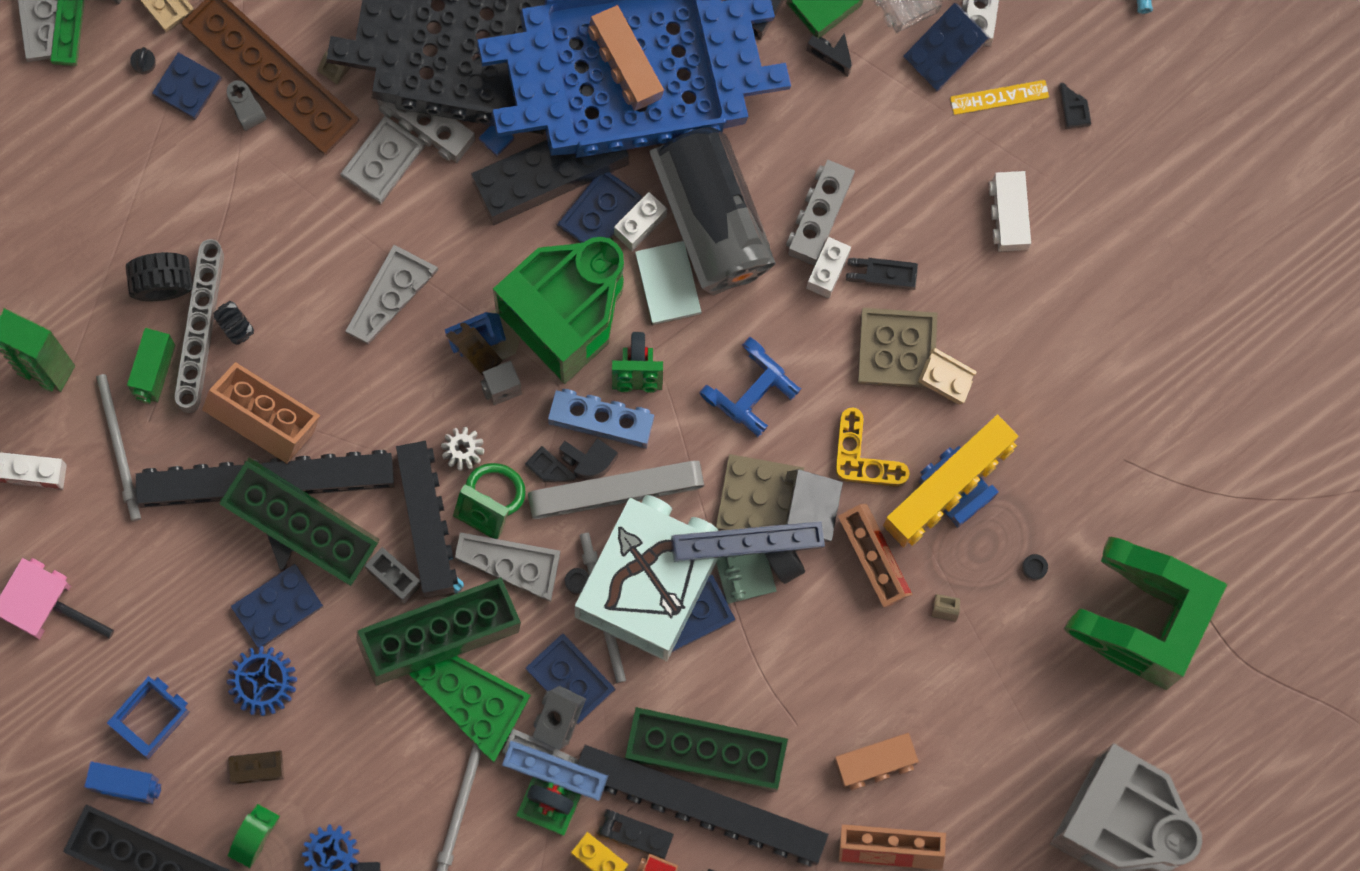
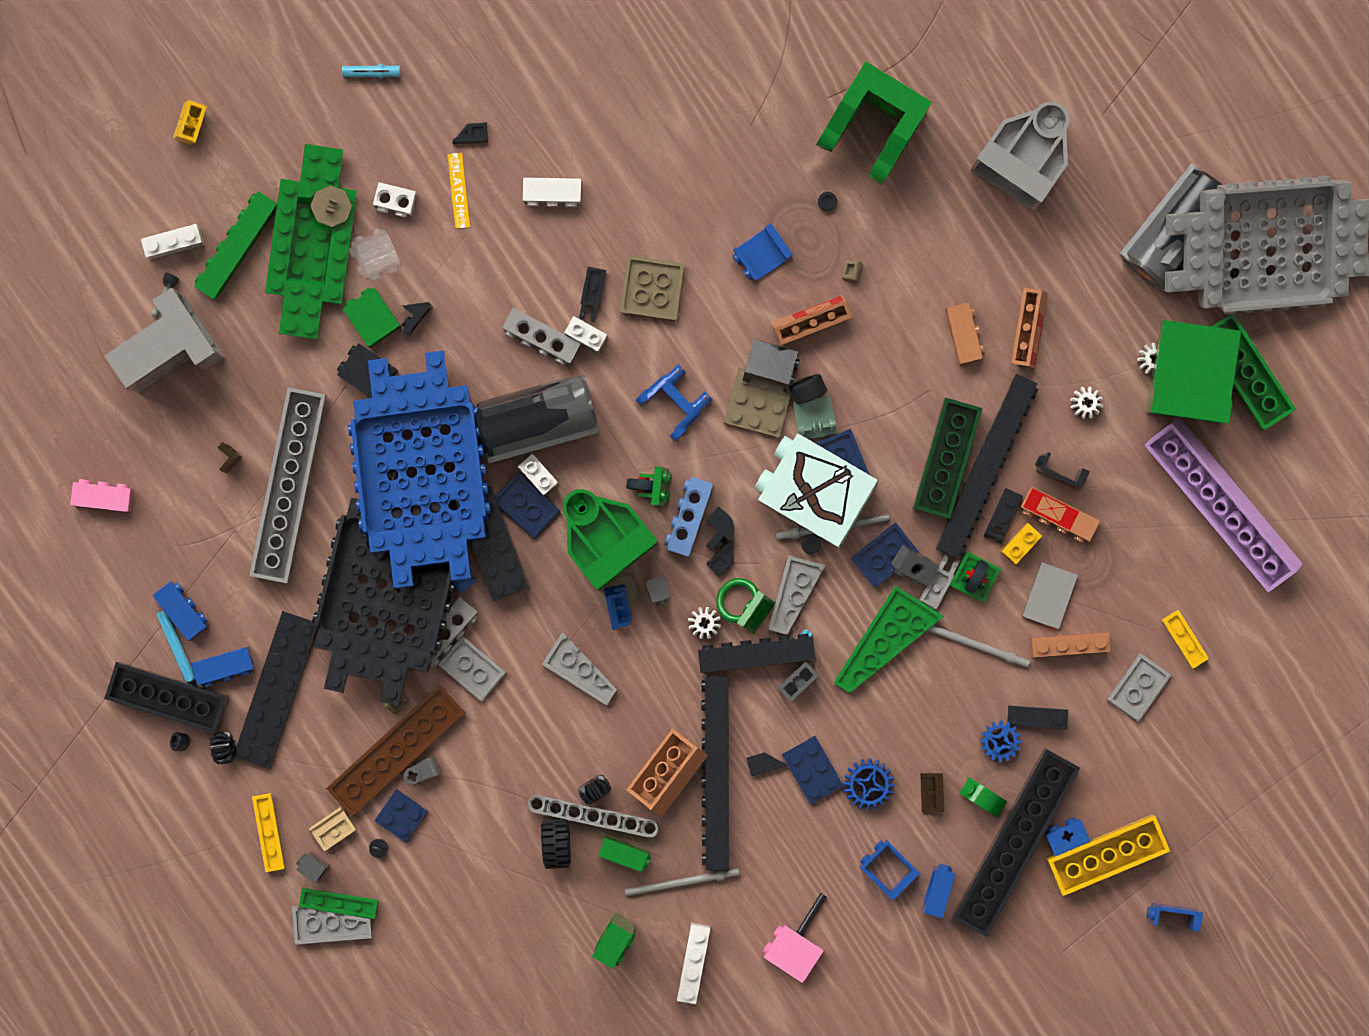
camera: 75 degrees left, 10 degrees up
dark green brick [219,457,380,586] -> none
dark green brick [356,577,521,686] -> none
dark brown hinge [445,323,503,376] -> none
medium blue tile [502,741,608,801] -> none
light grey beam [528,461,705,519] -> none
nougat brick [588,5,664,111] -> none
light aqua tile [635,241,701,325] -> none
tile [671,521,825,562] -> none
yellow beam [836,407,910,486] -> none
yellow brick [883,414,1019,548] -> none
dark blue plate [903,3,991,91] -> none
tan plate [918,348,977,405] -> none

